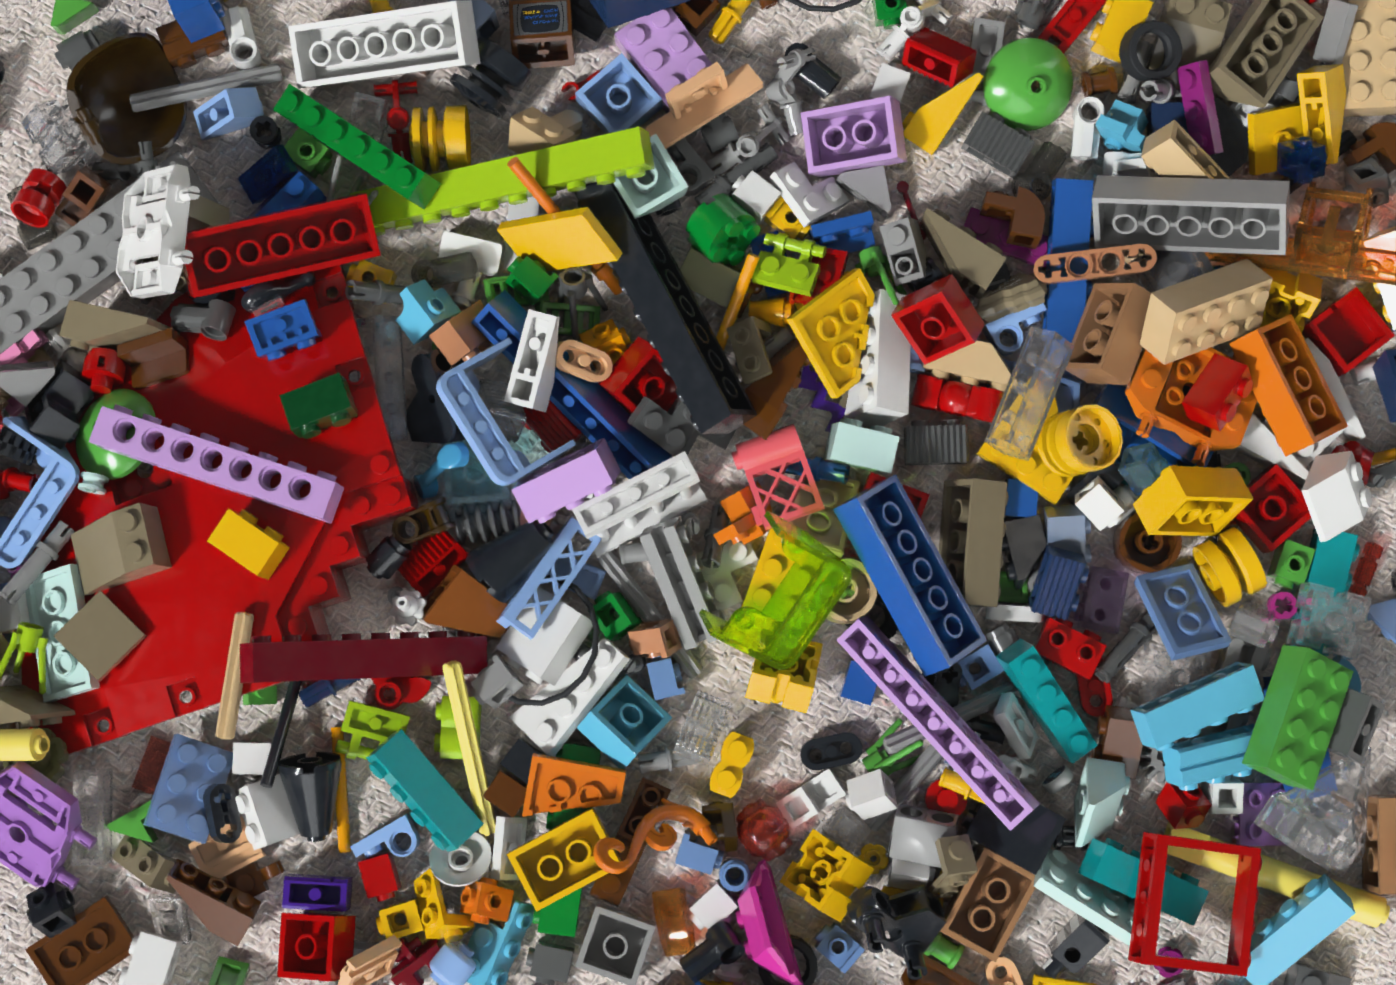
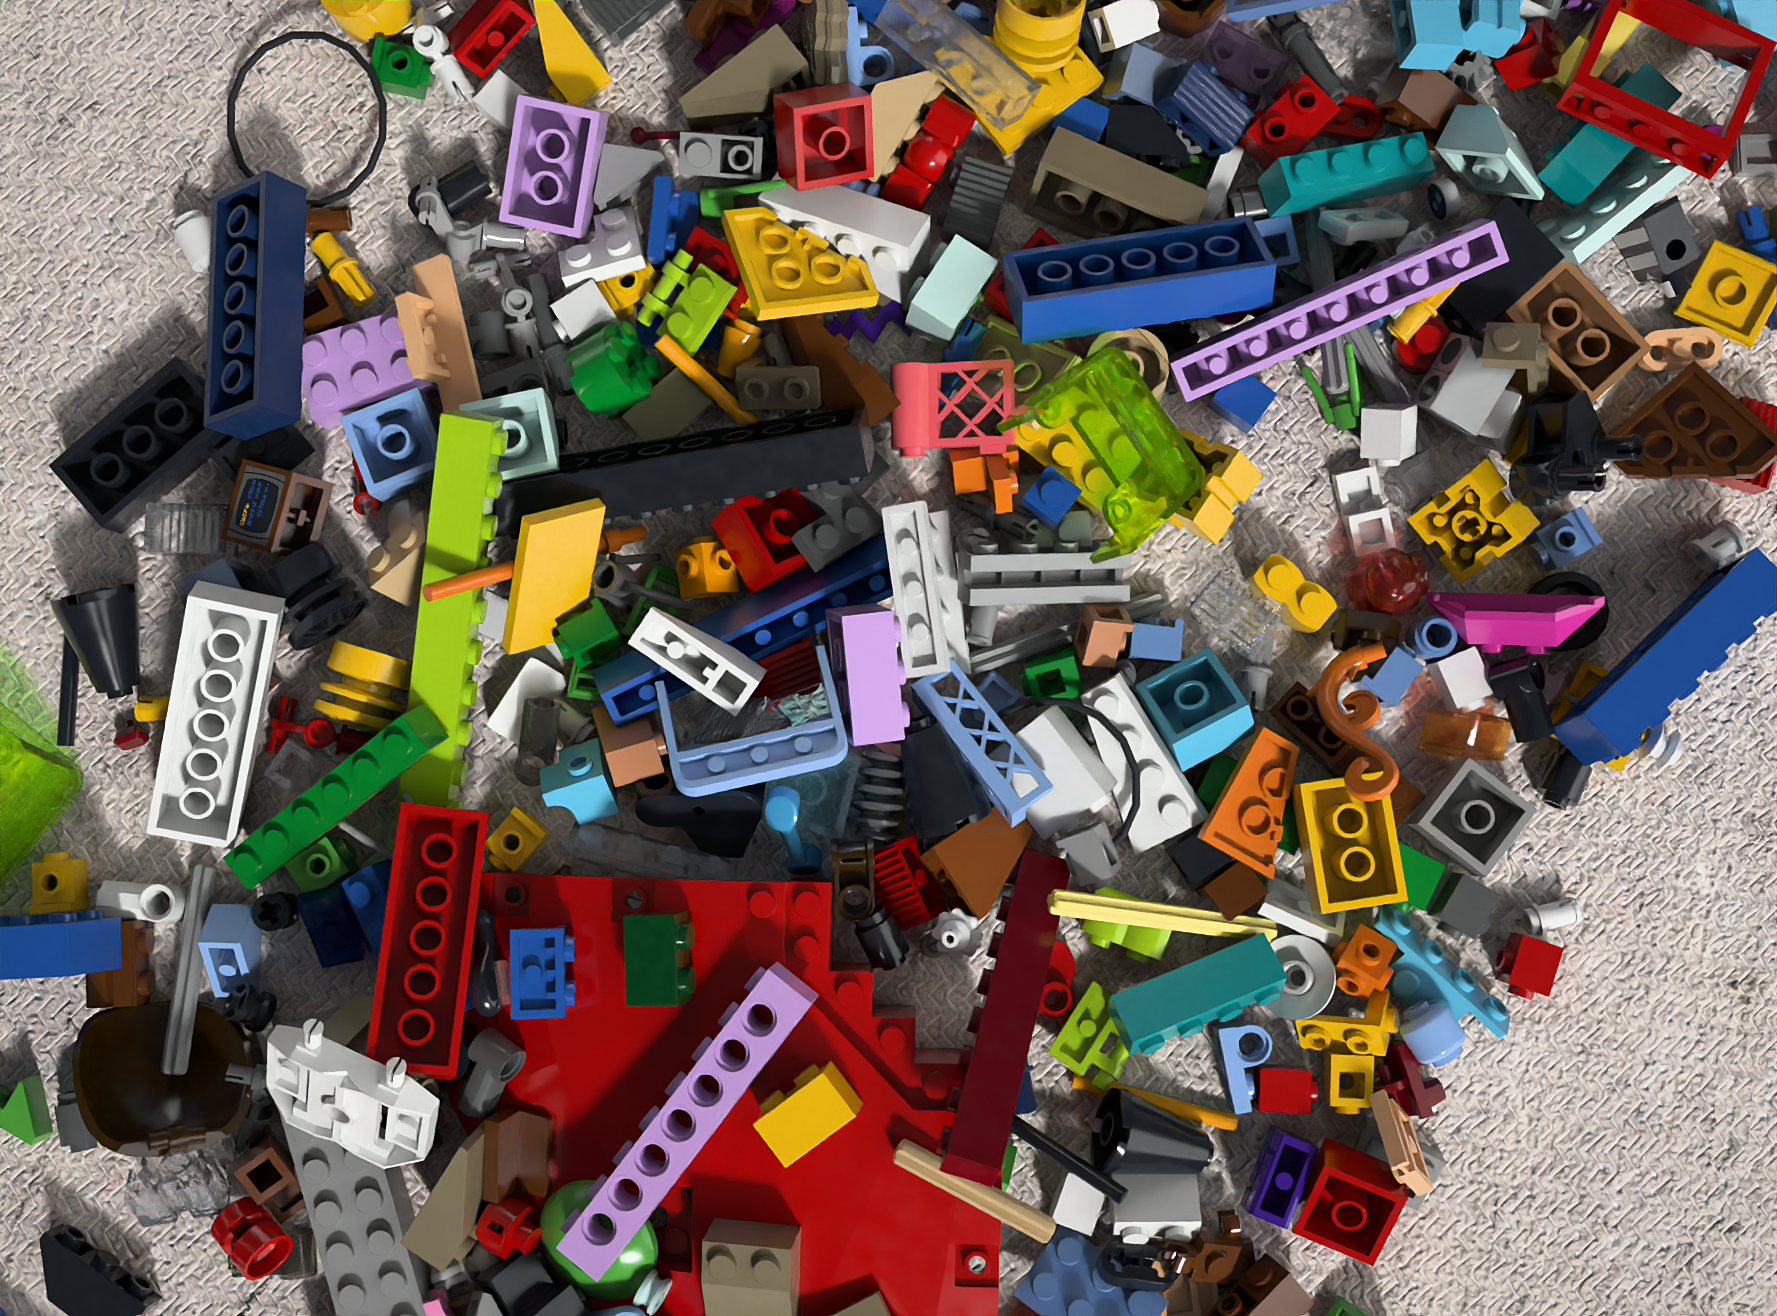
camera: 60 degrees left, 0 degrees up
dark grey pin [345,279,434,305] -> none
light nougat plate [555,339,613,383] -> none
black plate [800,732,862,770] -> none
yellow plate [858,843,889,874] -> none
bright green bush [923,932,965,970] -> none
none -> black wheel [222,981,277,1034]
none -> blue brick [1019,465,1082,531]
none -> reddish brown plate [1161,1233,1242,1284]

